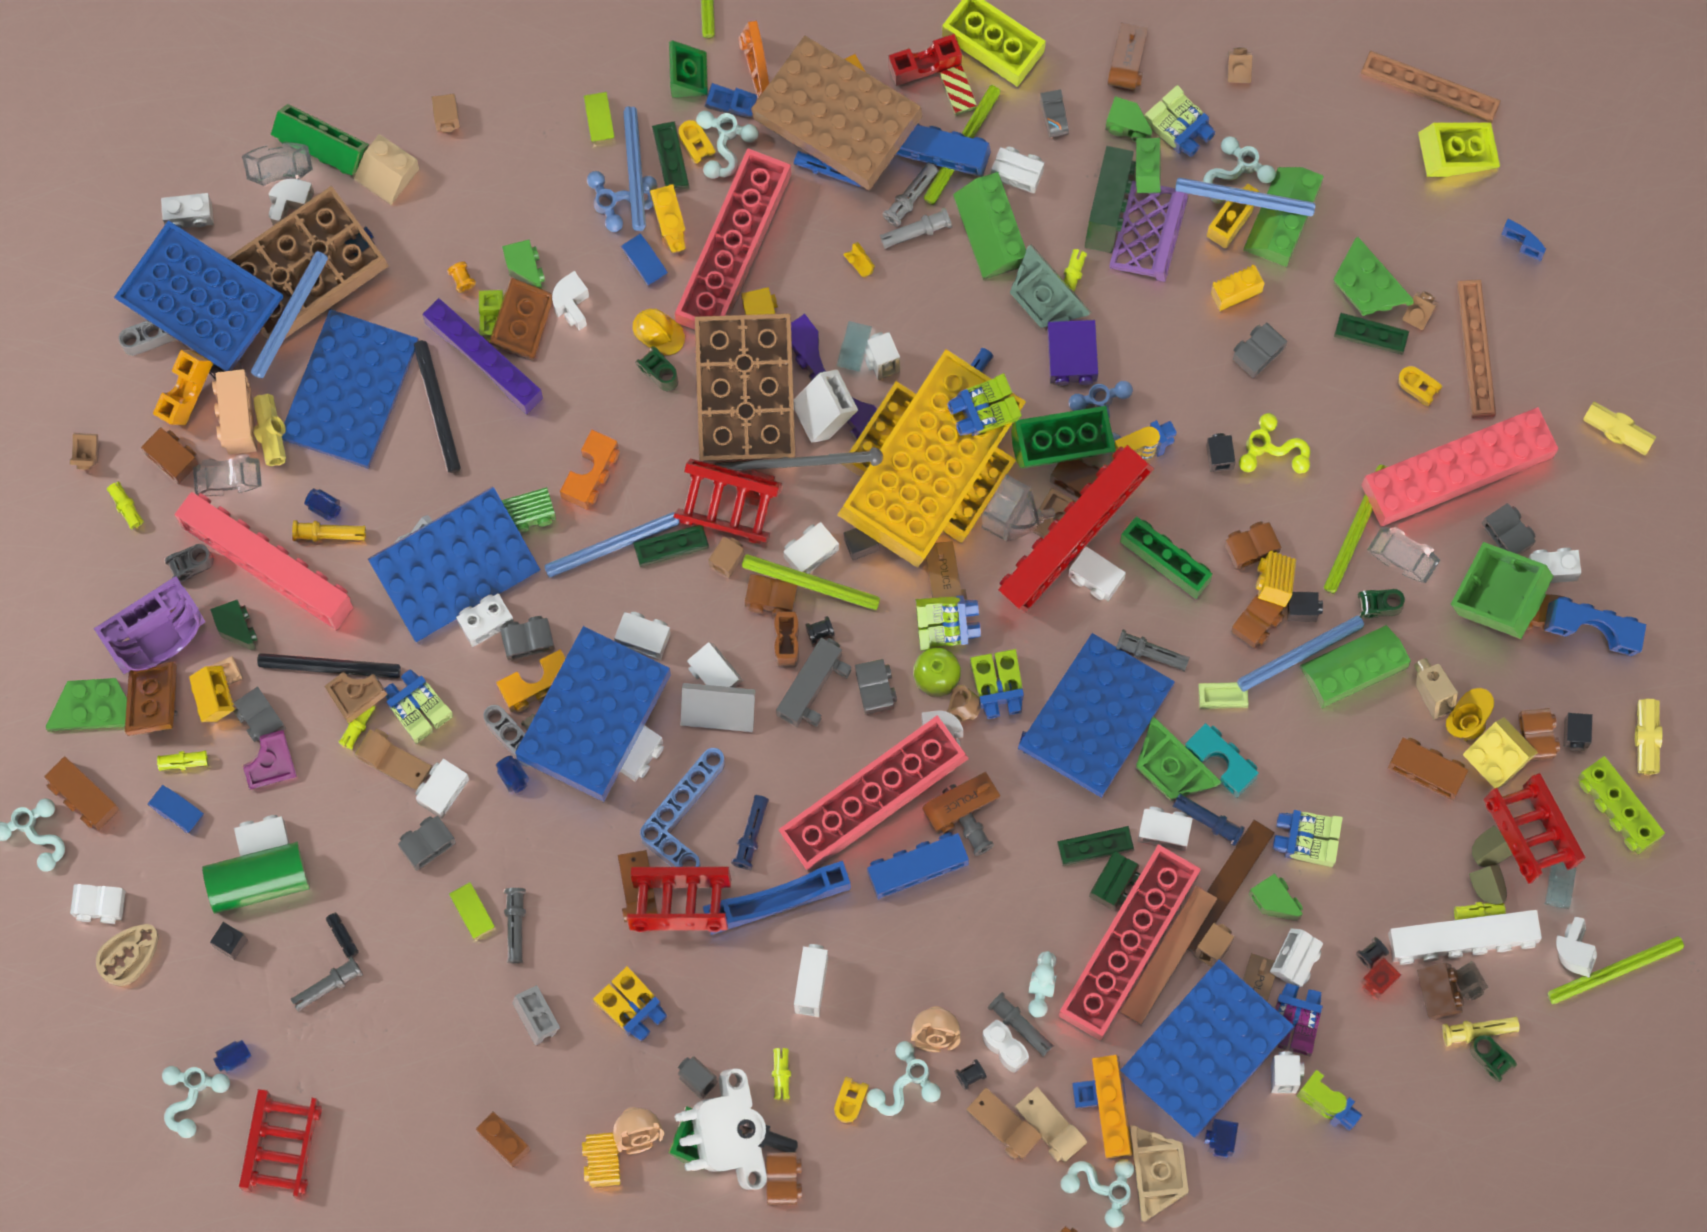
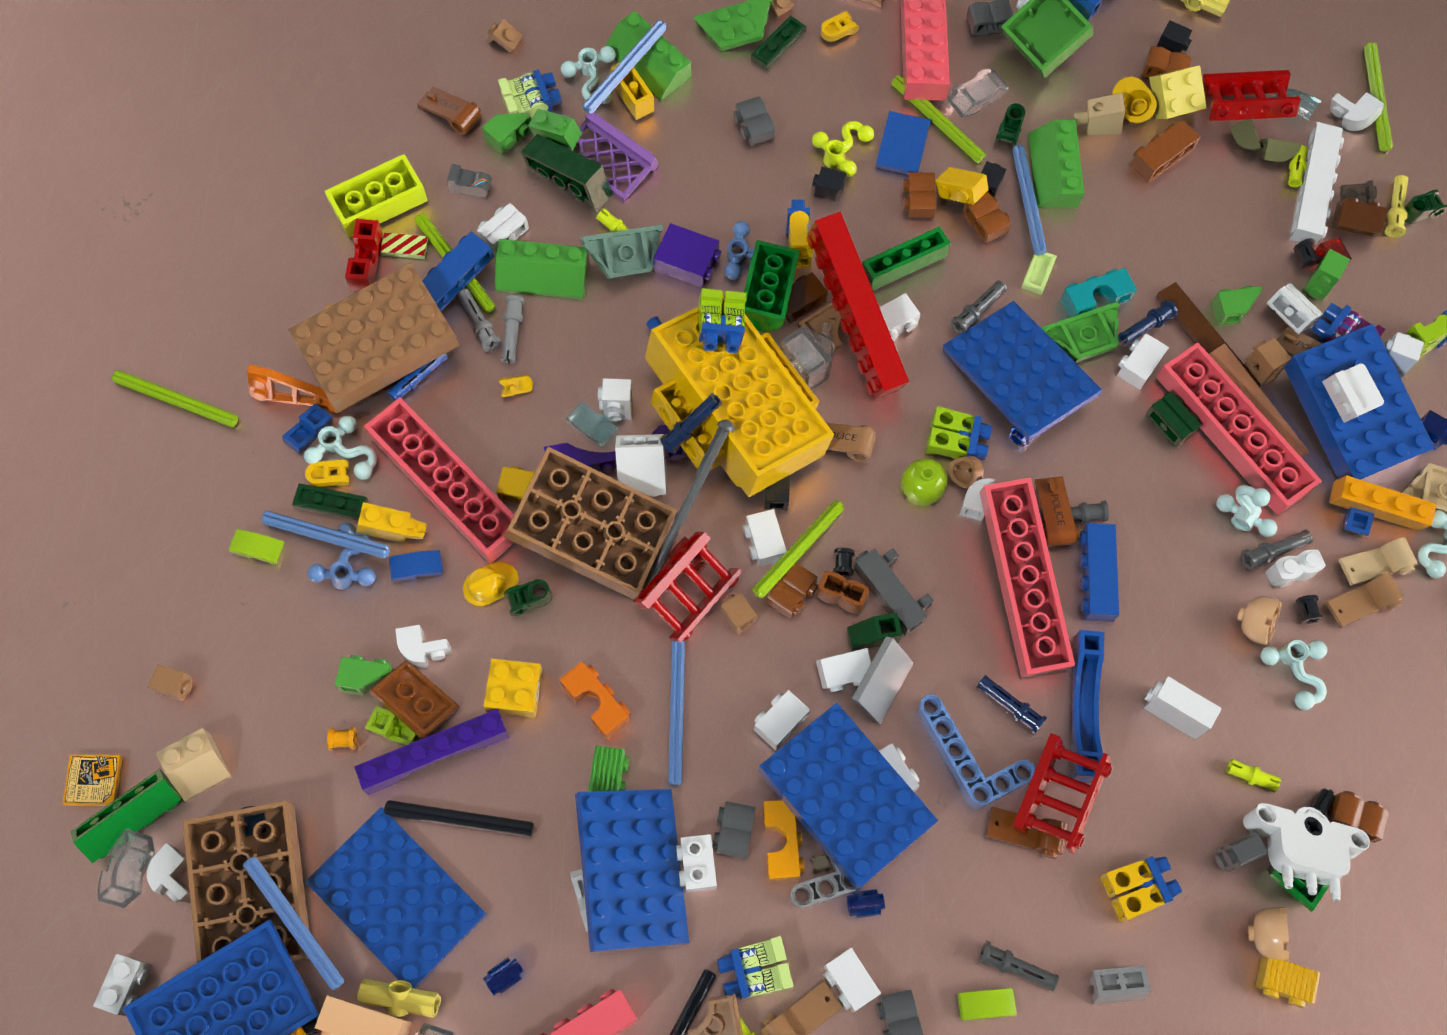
camera: 70 degrees left, 5 degrees down
yellow pin [292,520,366,542] -> none
dark green tile [633,525,709,567] -> none
green slope [669,40,708,98] -> none
yellow plate [834,1076,869,1123] -> none
dark grey brick [855,659,897,715] -> none
hips [915,595,981,651] -> none
dark green tile [1057,826,1134,866] -> none
yellow brick [1211,264,1264,311] -> none
hips [1272,810,1343,867] -> none
lime brick [1578,756,1665,855] -> none
none -> tile [62,754,123,806]
none -> yellow brick [483,659,543,719]
none -> dark blue pin [660,393,722,453]
none -> dark green slope [847,612,902,651]
none -> blue tile [875,111,931,175]
none -> bright green brick [1302,249,1350,301]
none -> white bracket [1322,364,1384,423]

